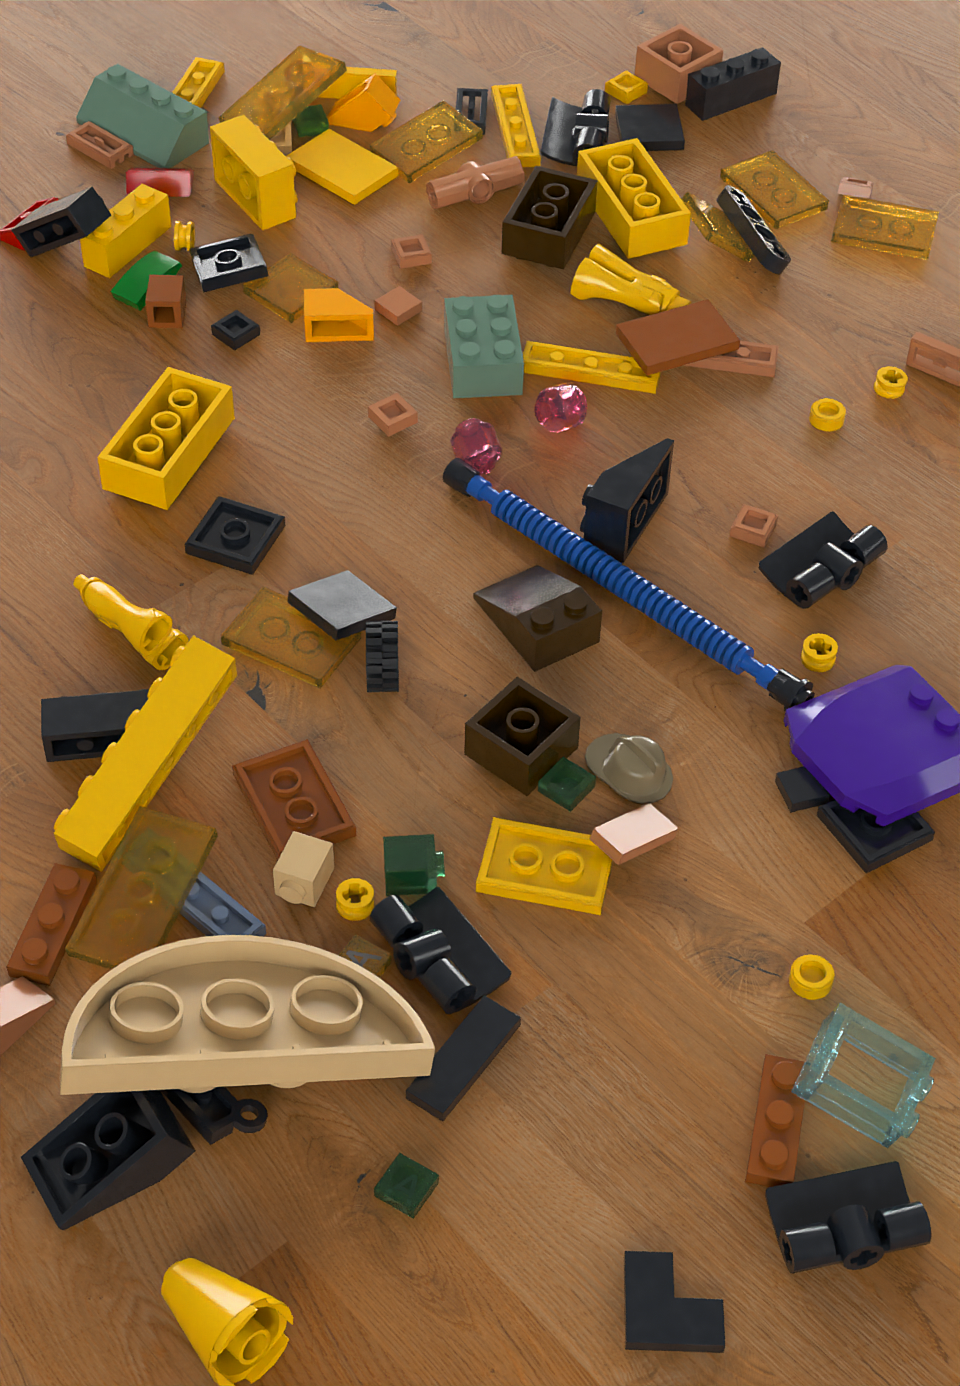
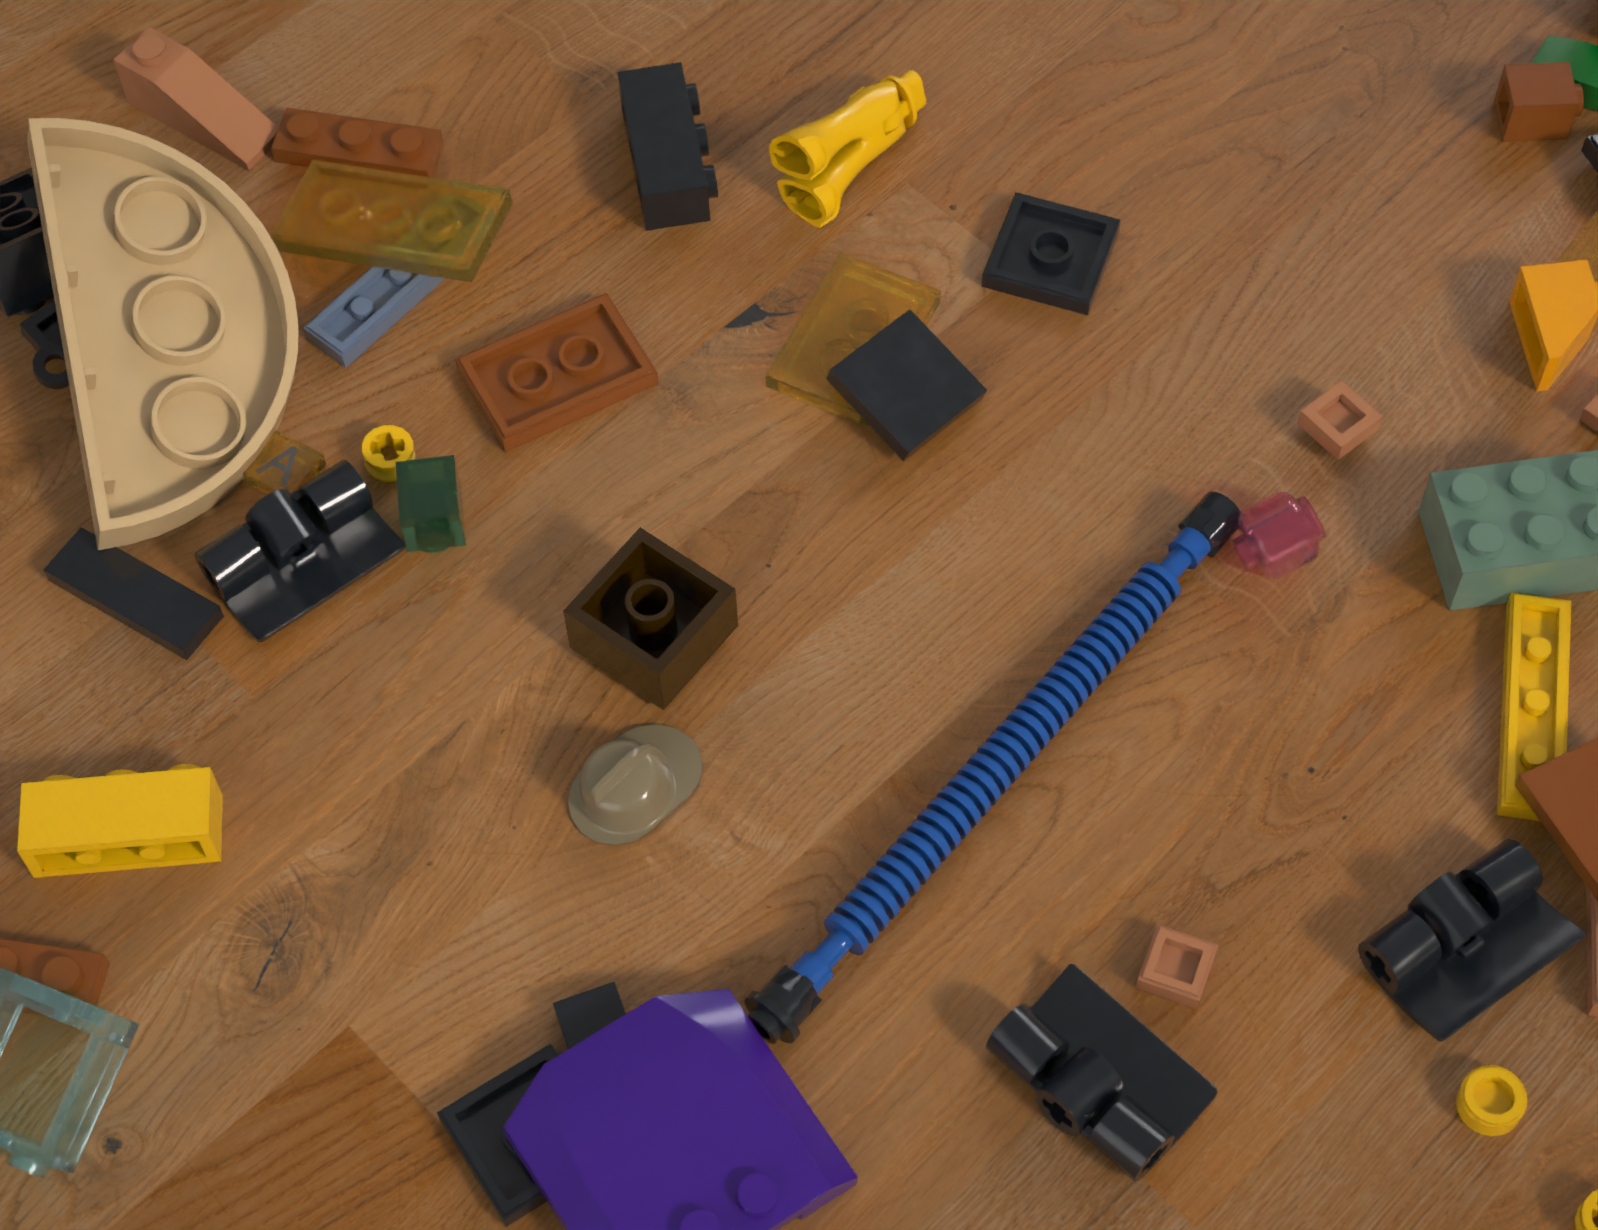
camera: 90 degrees right, 10 degrees up
yellow brick [54,635,237,872] -> none
yellow brick [97,367,235,510] -> none
black tile [211,310,260,350] -> none
tan brick [273,831,334,907] -> none
black tyre [366,621,399,692] -> none
dark brown slope [473,565,602,672] -> none
yellow tile [476,817,613,915] -> none
clear pink head [534,383,588,432] -> none
clear green plate [538,756,596,812] -> none
black slope [580,438,674,563] -> none
tile [590,803,679,865] -> none
yellow tile [789,954,835,1000] -> none
yellow bush [801,633,838,672] -> none
none -> yellow brick [17,764,223,878]
none -> black panel [1358,839,1586,1042]

